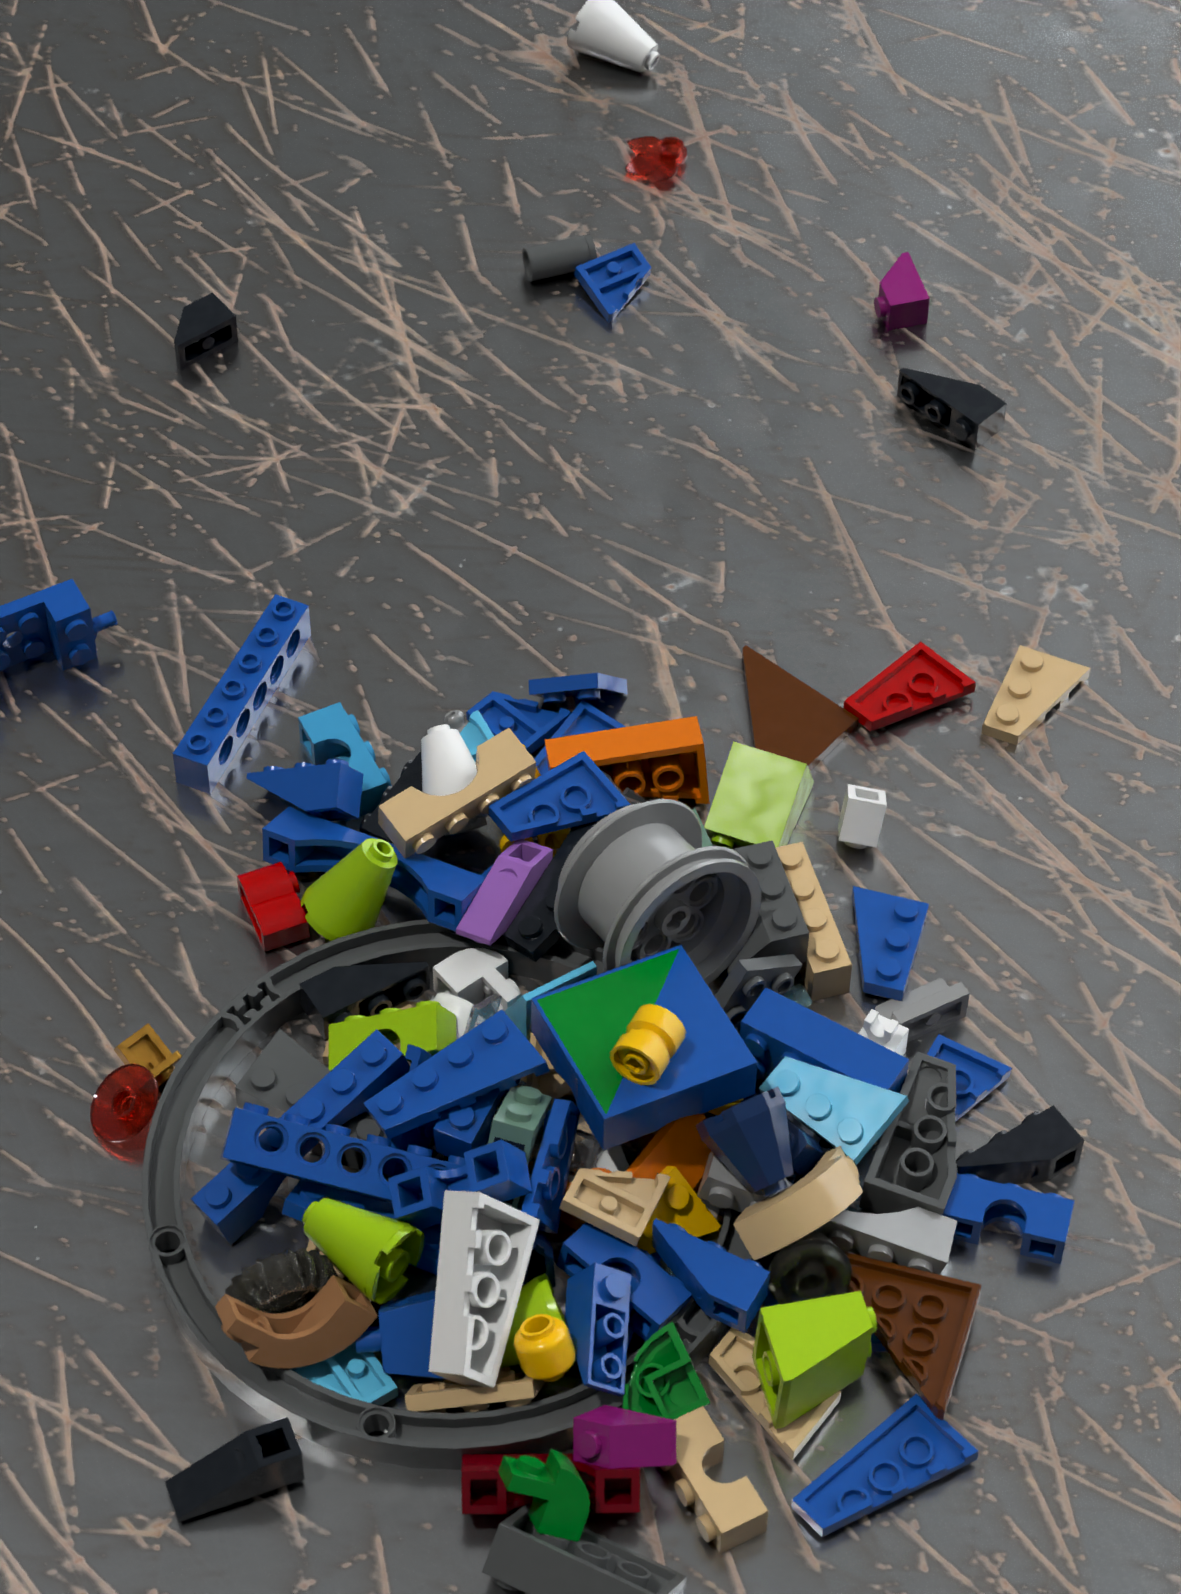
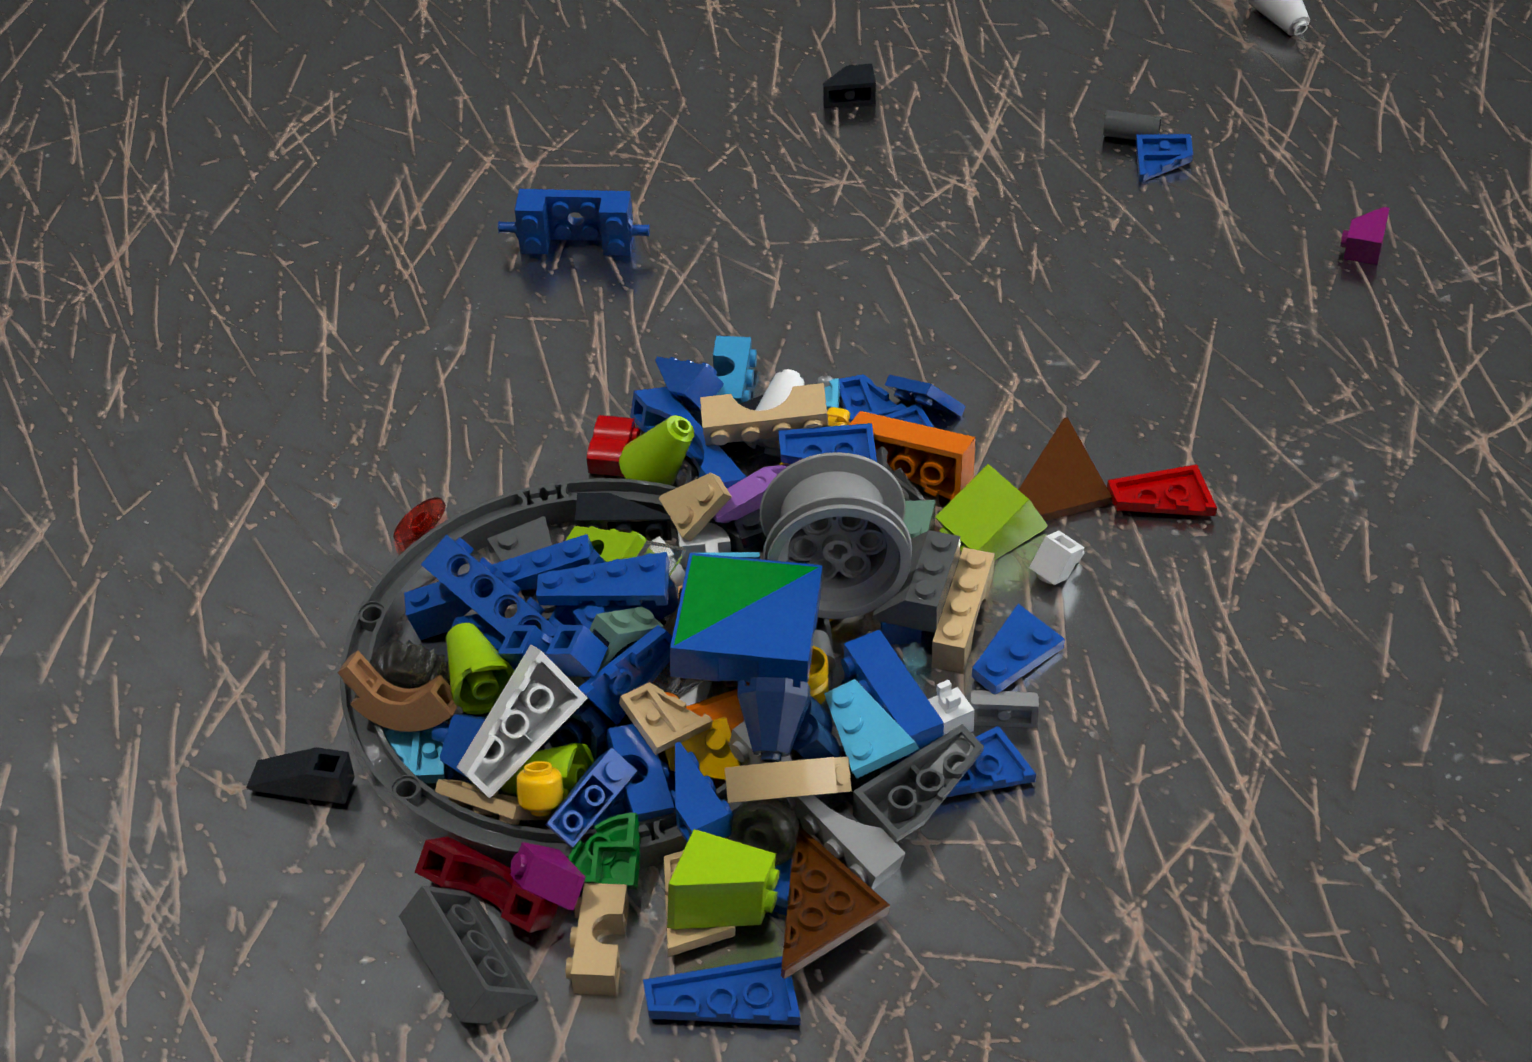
camera: 35 degrees right, 5 degrees down
pearl gold bracket [114,1023,182,1088] -> none
blue brick [173,594,311,794] -> none
green brick [498,1449,590,1542] -> none
yellow wheel [610,1004,686,1086] -> none
clear red plate [625,136,687,182] -> none
dark grey plate [715,954,802,1027] -> none
black slope [897,368,1007,449] -> none
blue arch [941,1173,1075,1264] -> none
black slope [956,1105,1084,1184] -> none
tan wing [981,645,1091,745] -> none
none -> tan wing [659,473,732,541]

